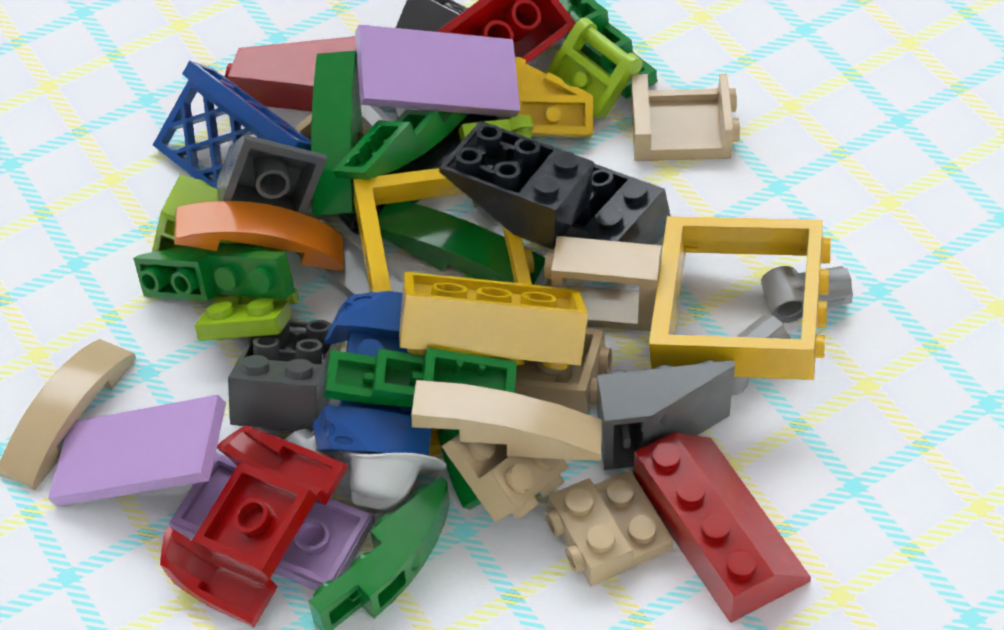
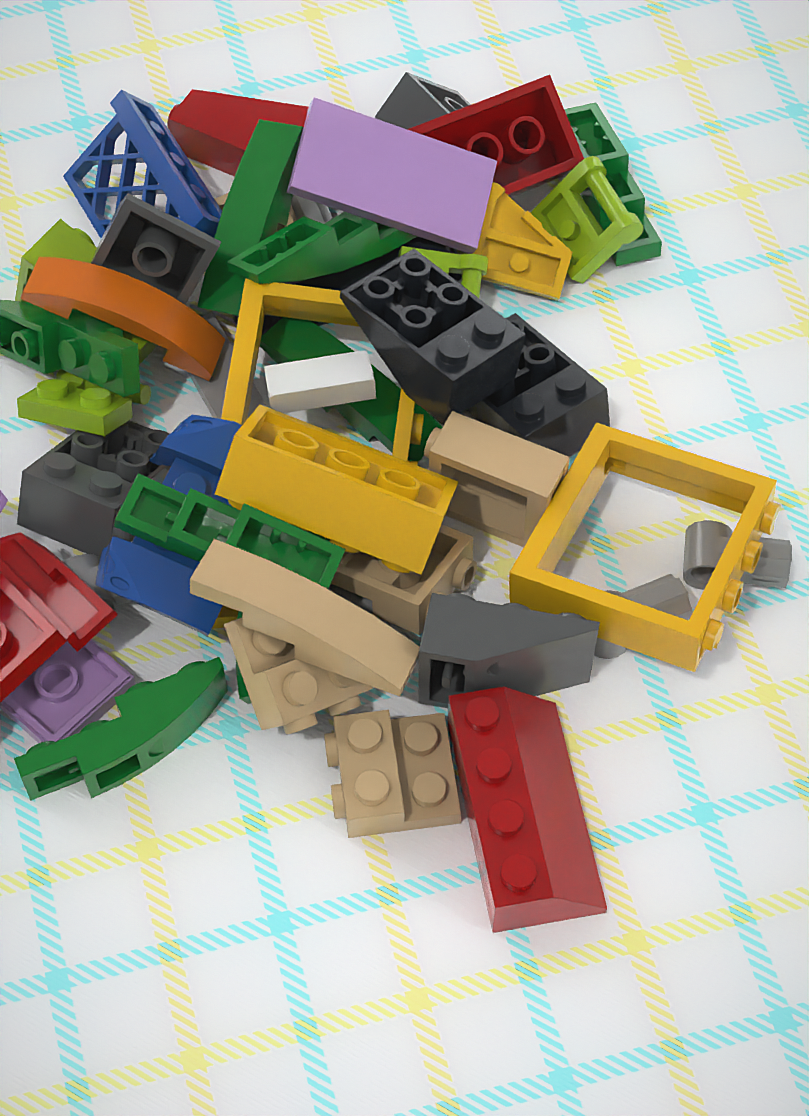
camera: 15 degrees right, 5 degrees up
white piece [343,452,447,510] -> none
tan panel [631,73,740,161] -> none
none -> white slope [264,350,376,413]

